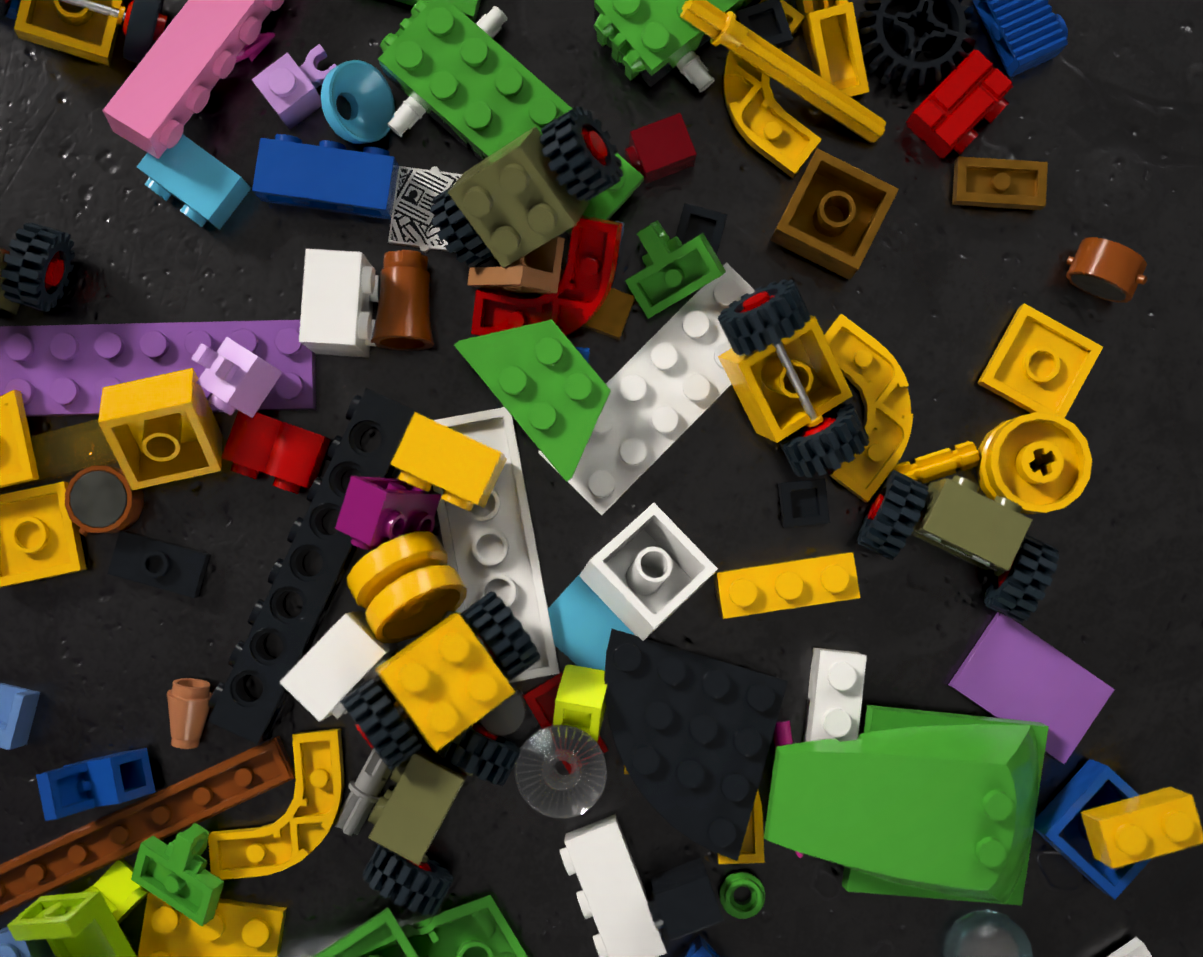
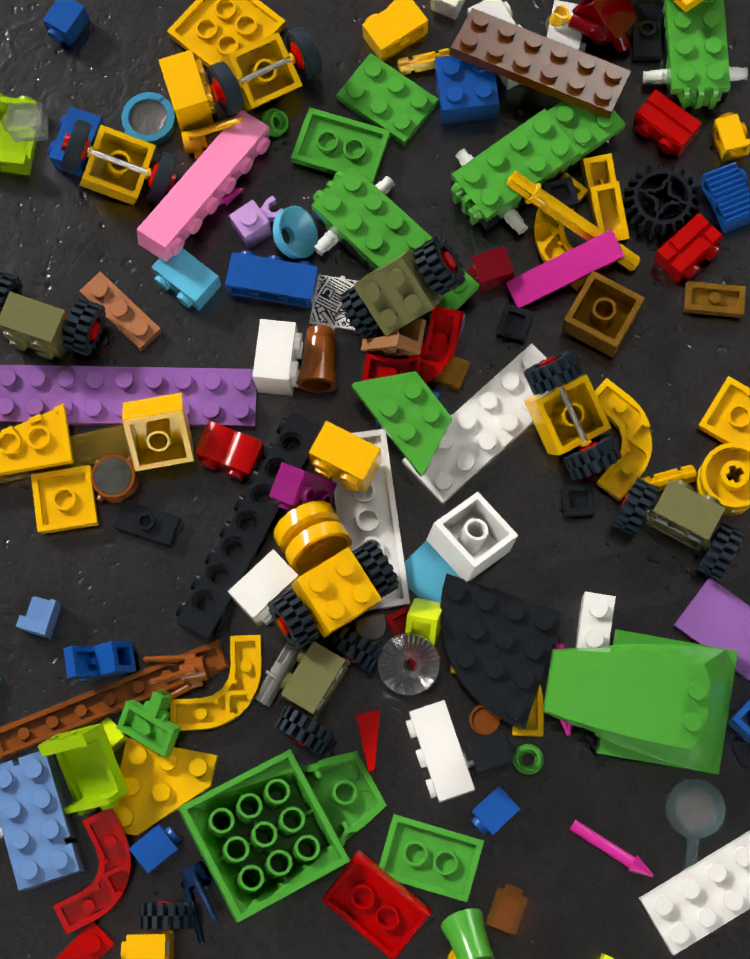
camera: 10 degrees right, 10 degrees down
nougat cone [167,678,212,749] -> none
lavender brick [191,337,282,418] -> none
bright green hinge [625,220,726,319] -> none
yellow brick [713,552,861,619] -> none
none -> nougat plate [80,271,162,352]
none -> dark orange plant [143,653,209,699]
none -> red piece [356,709,380,773]
none -> dark orange piece [469,705,500,735]
none -> dark pink tile [506,229,625,308]

